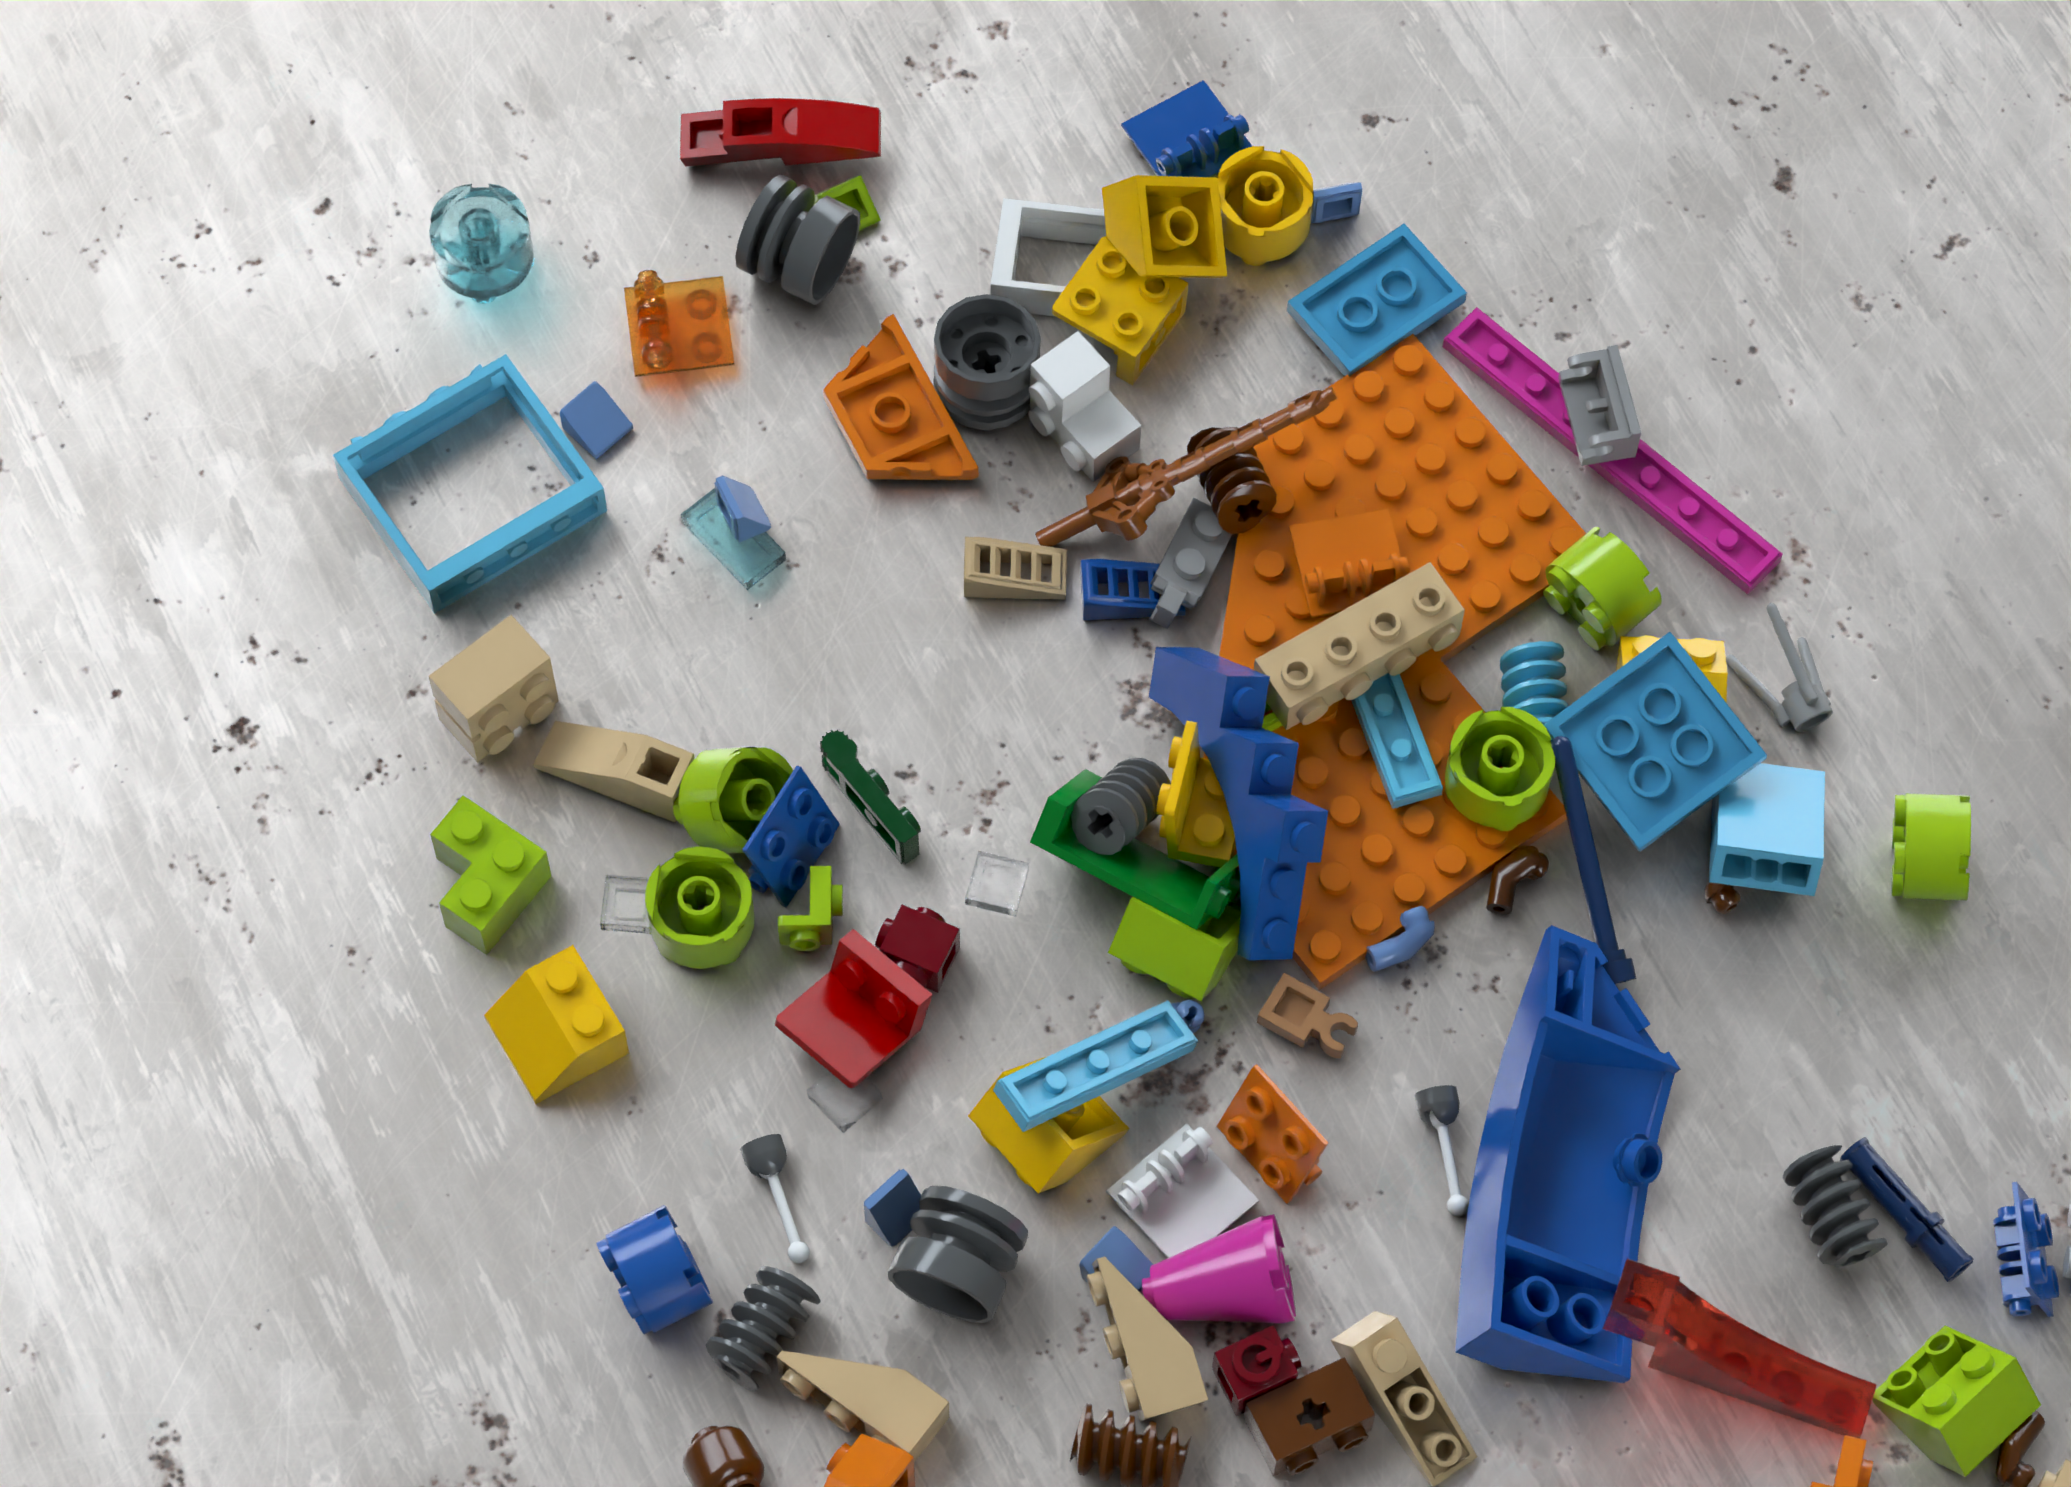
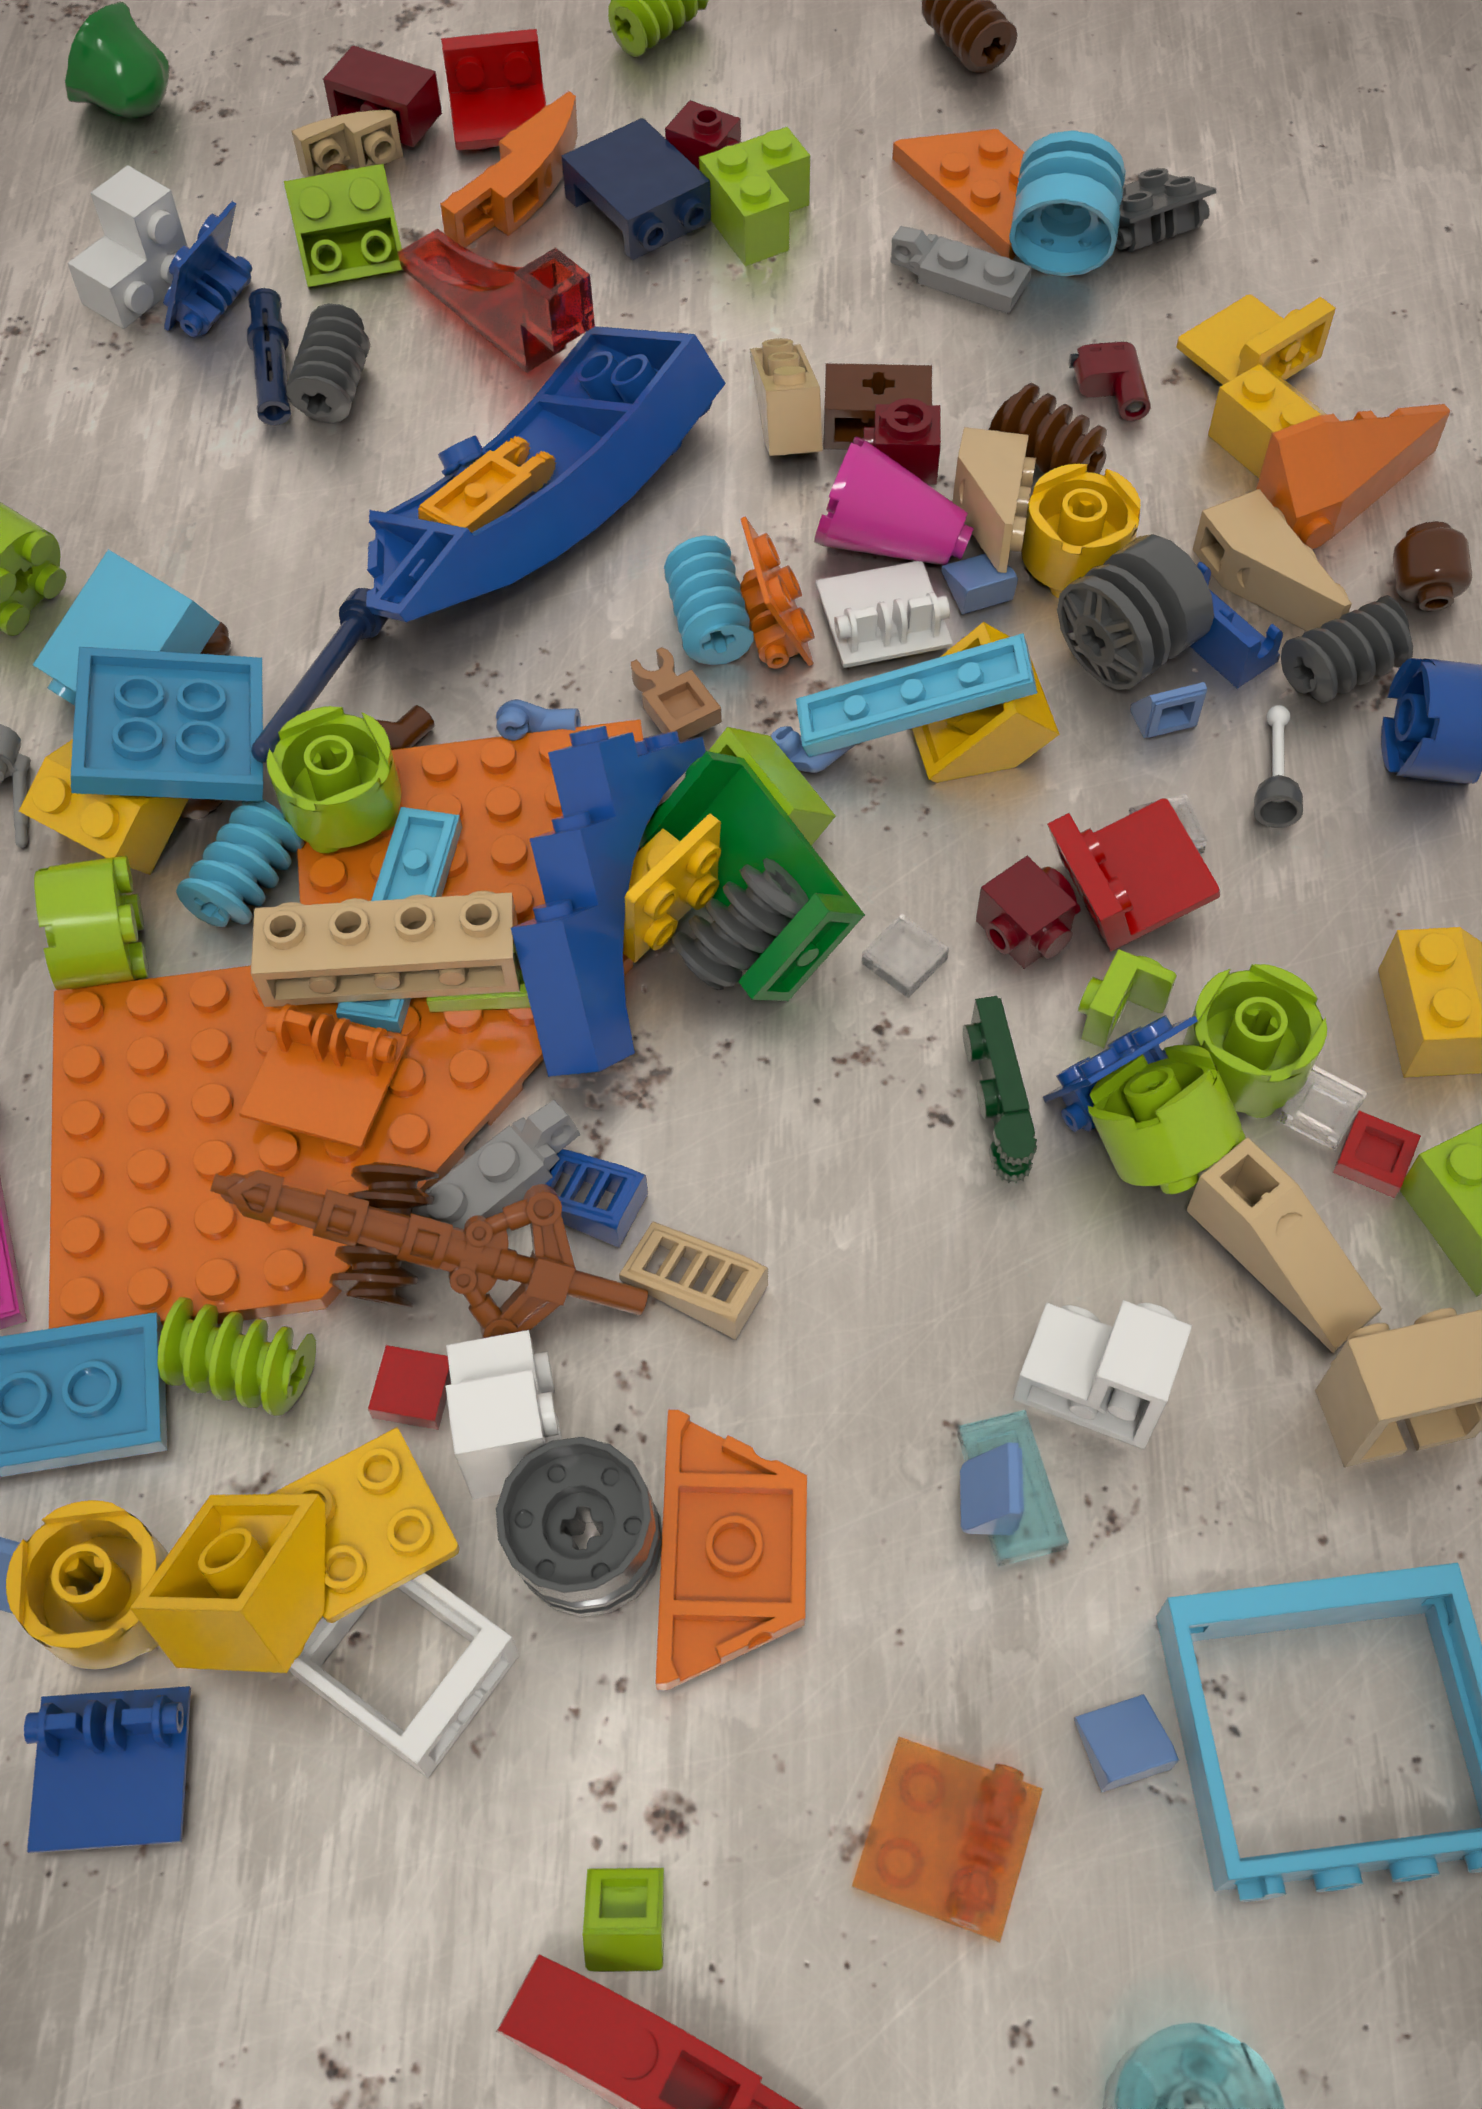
camera: 150 degrees left, 5 degrees down
dark grey wheel [735,174,860,305] -> none
hinge [1414,1085,1469,1216] -> none
none -> lime piece [157,1297,316,1416]
none -> red tile [368,1345,451,1430]
none -> light orange hinge [418,436,556,533]
none -> medium azure piece [664,535,753,665]
none -> white brick [1013,1300,1192,1449]
none -> yellow brick [1021,464,1141,598]
none -> blue hinge [1190,562,1283,689]
none -> red tile [1332,1110,1421,1198]

